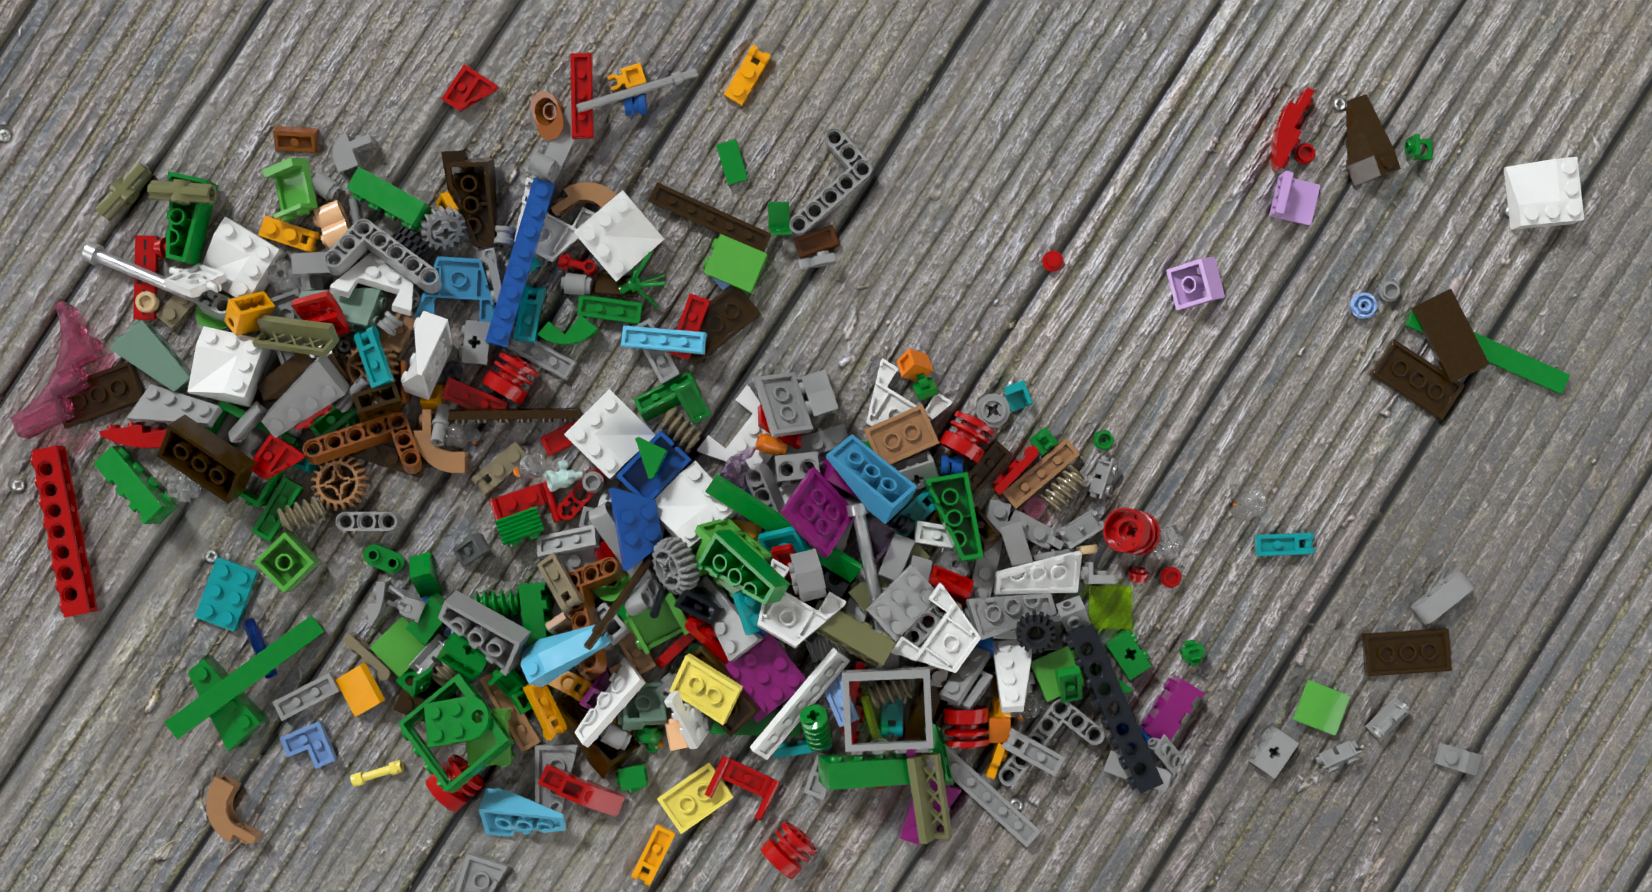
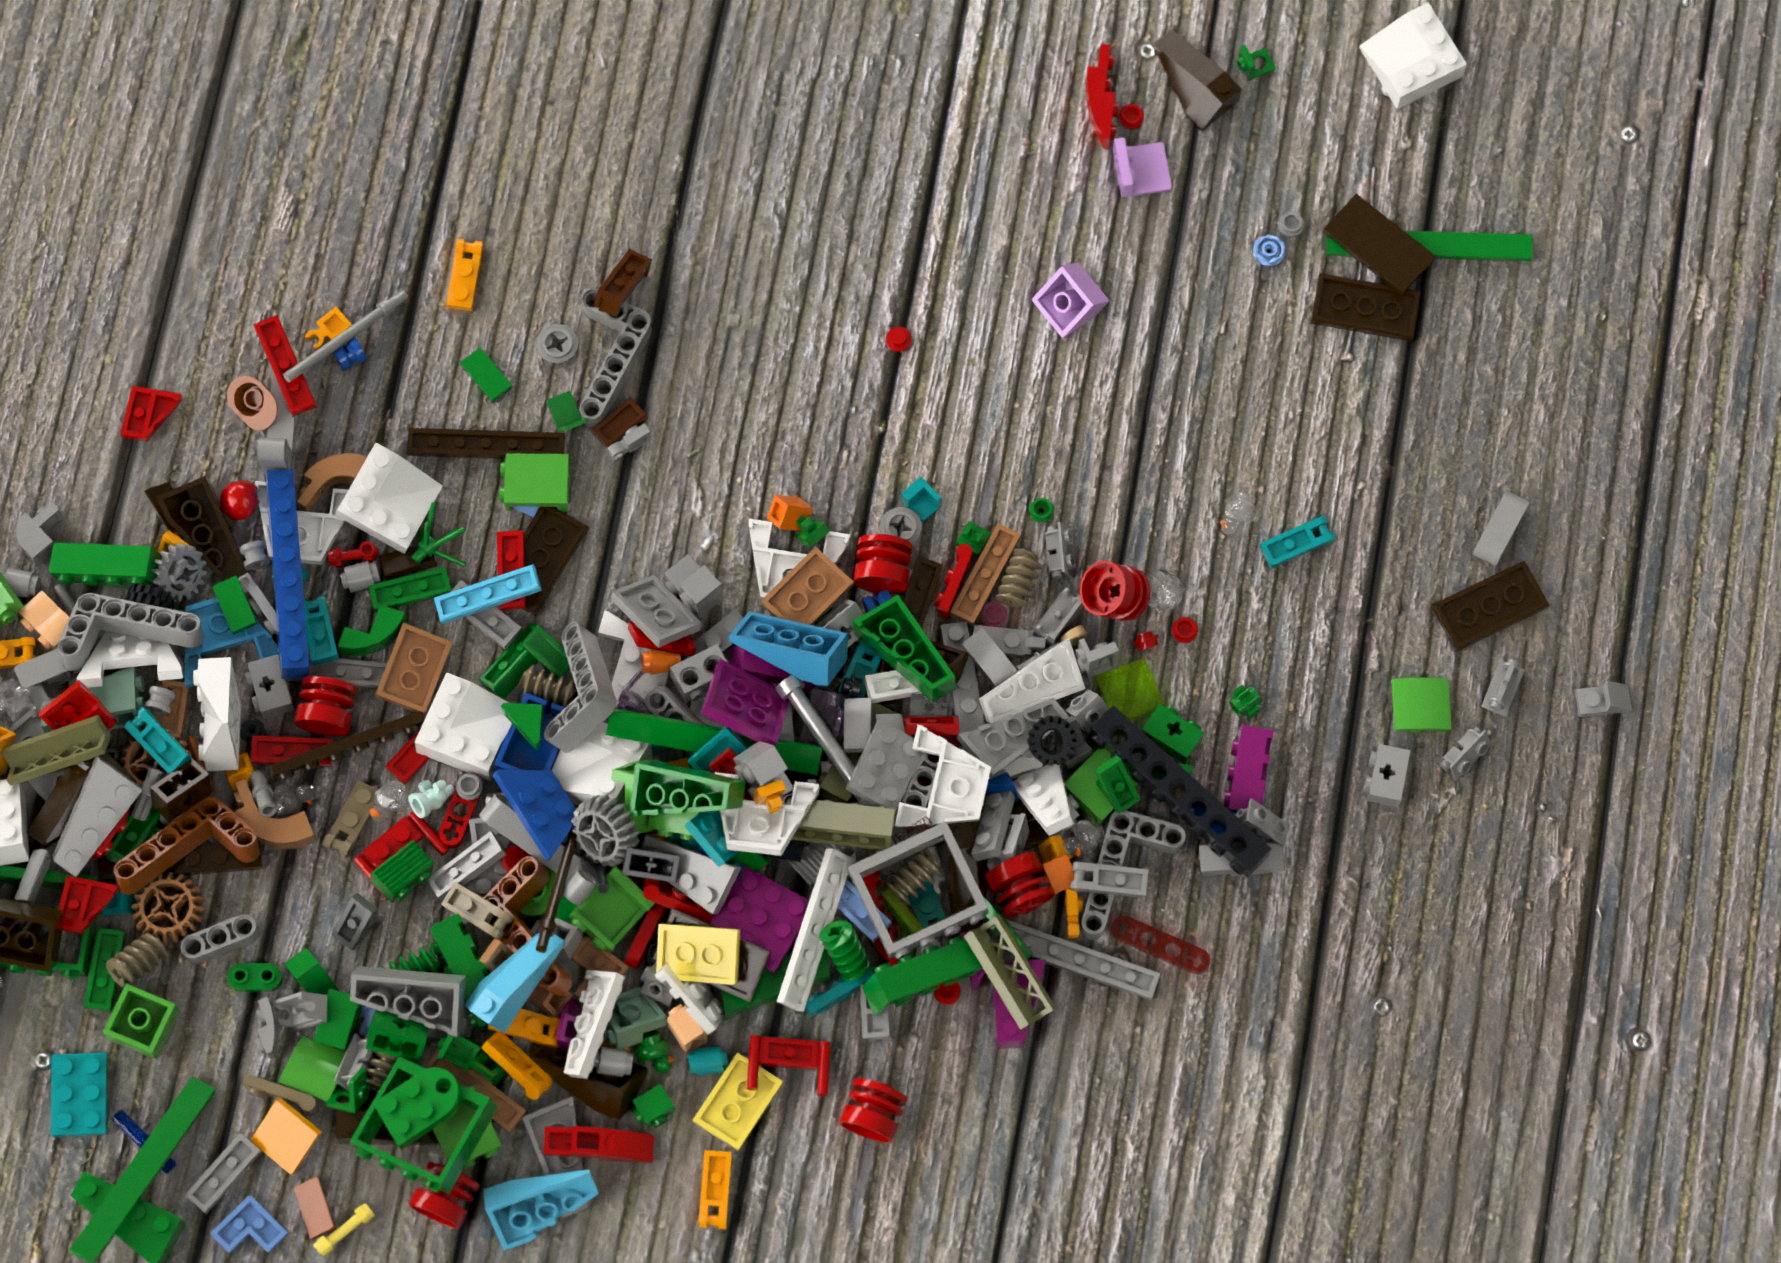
camera: 25 degrees left, 15 degrees down
none -> green tile [212,576,258,635]
none -> red hair [220,480,260,520]
none -> slope [294,1176,336,1240]
none -> medium nougat plate [374,623,453,716]
none -> light grey gear [537,324,578,365]
none -> light grey beam [544,622,617,753]
none -> reddish brown container [593,249,652,317]
none -> teal brick [688,1045,728,1076]
none -> light orange tile [753,779,786,814]
none -> reddish brown piece [893,816,933,845]
none -> clear red beam [1111,915,1210,974]

